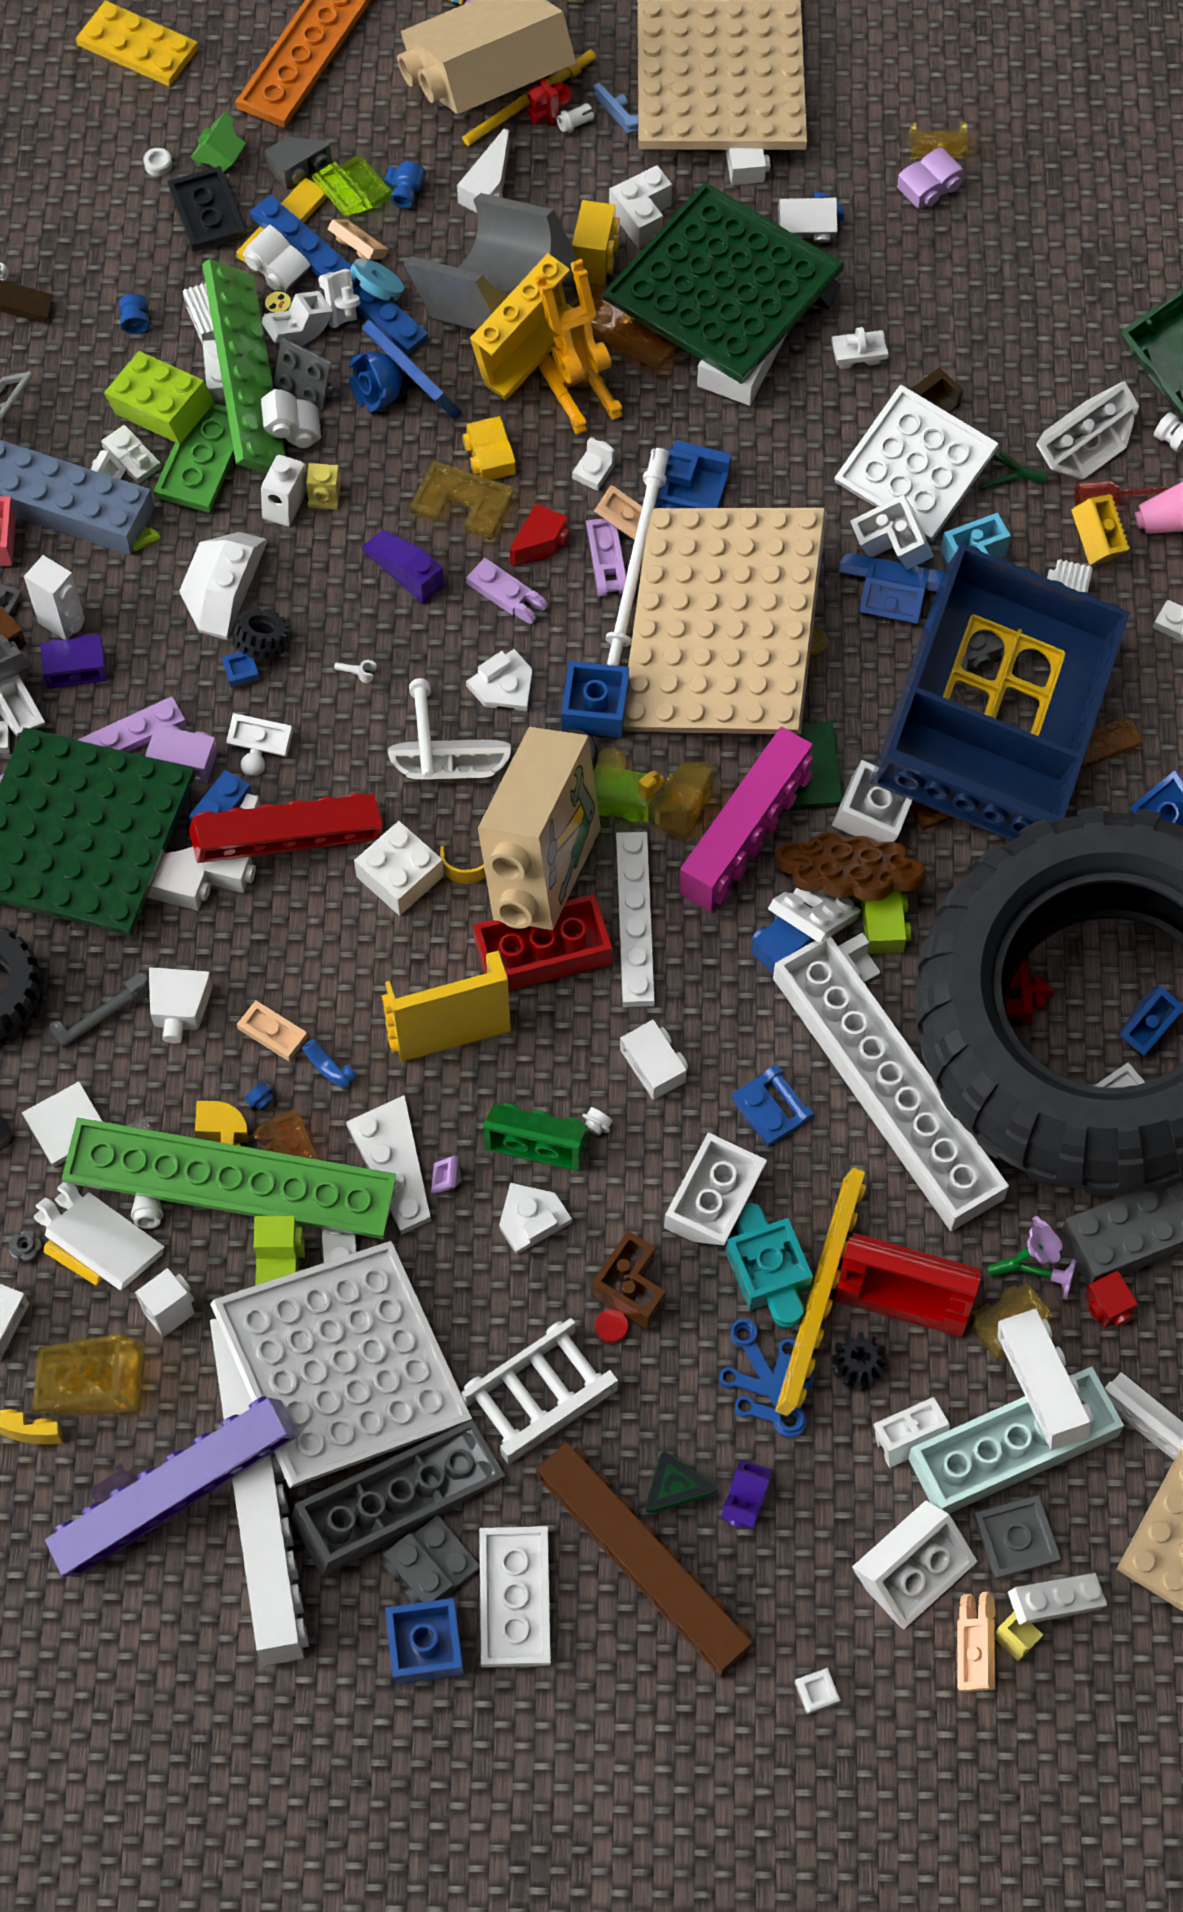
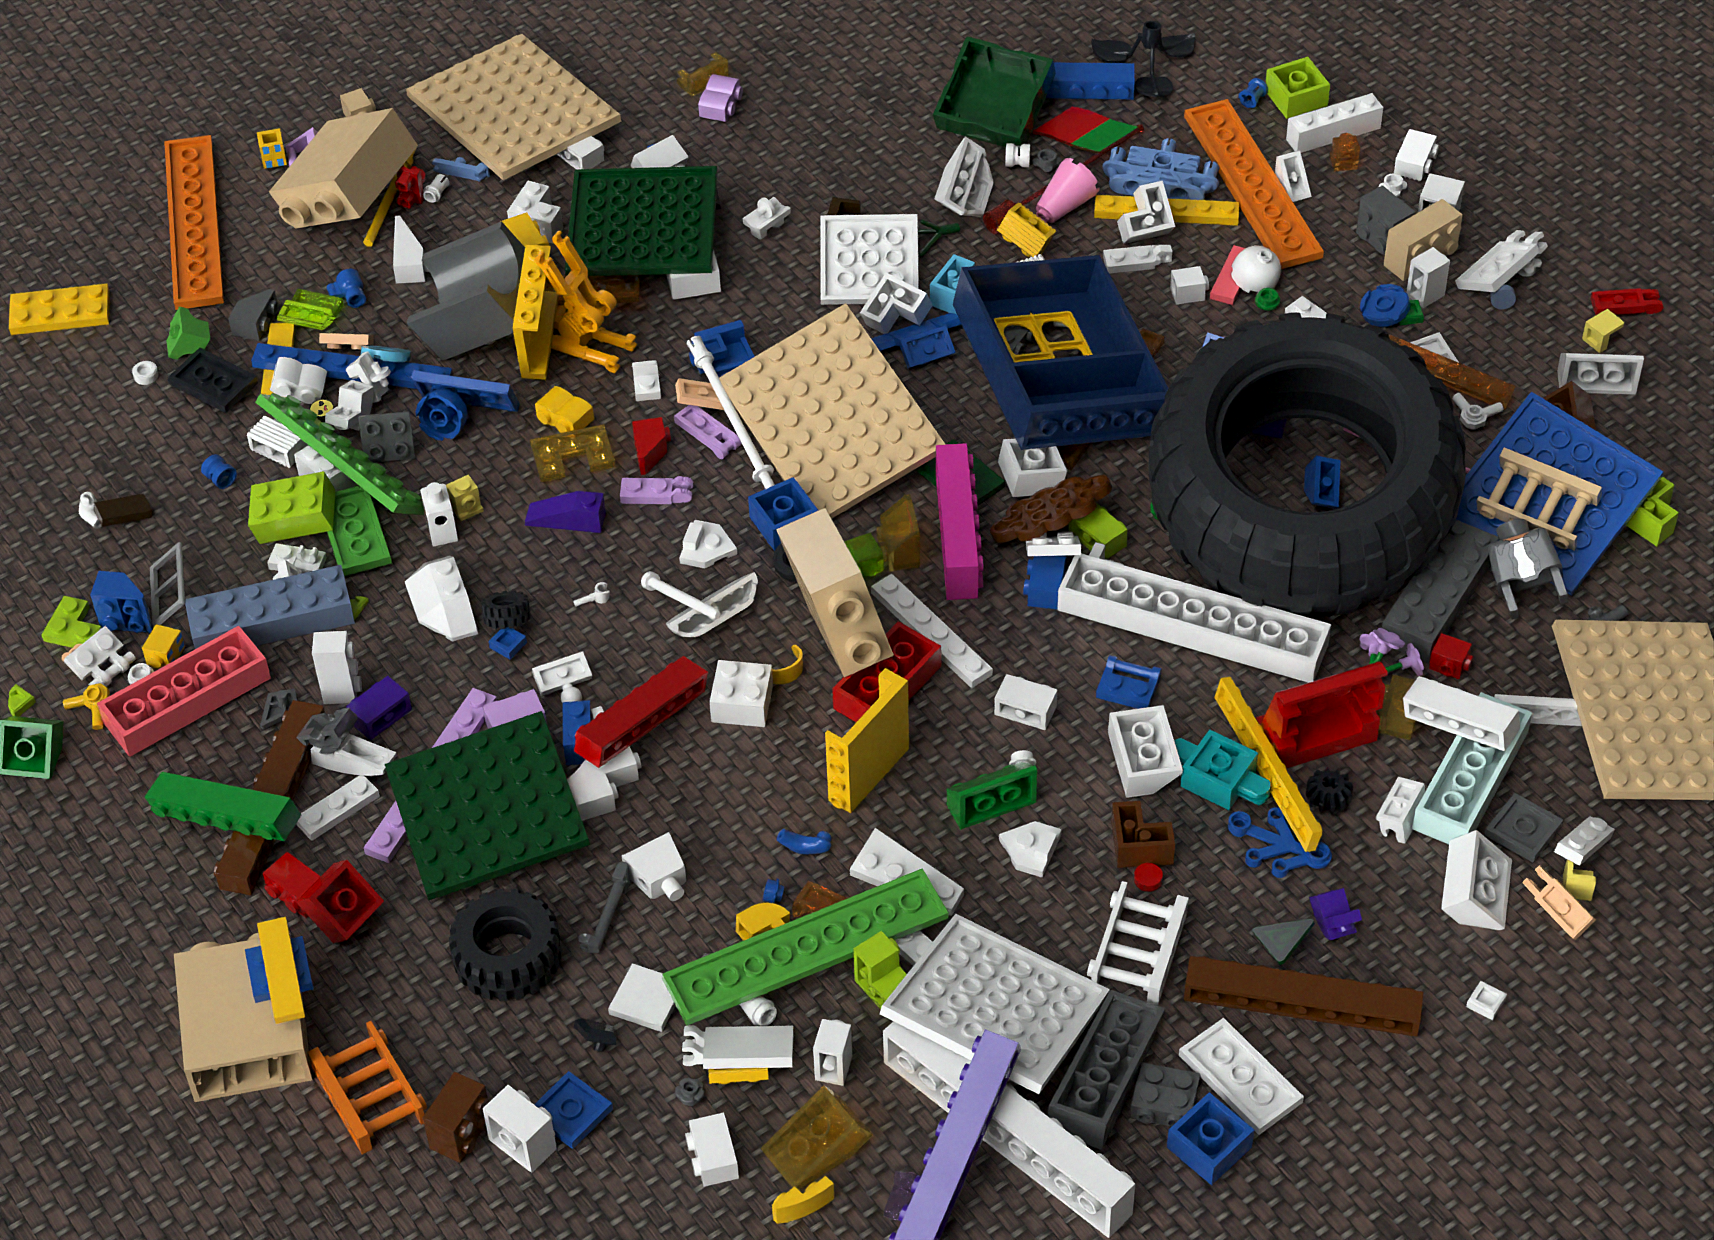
camera: 35 degrees left, 15 degrees down
light nougat plate [237,1000,308,1062] -> none
white brick [261,389,321,448] -> none
lavender slope [431,1156,462,1194] -> none
yellow tile [638,771,666,802] -> none

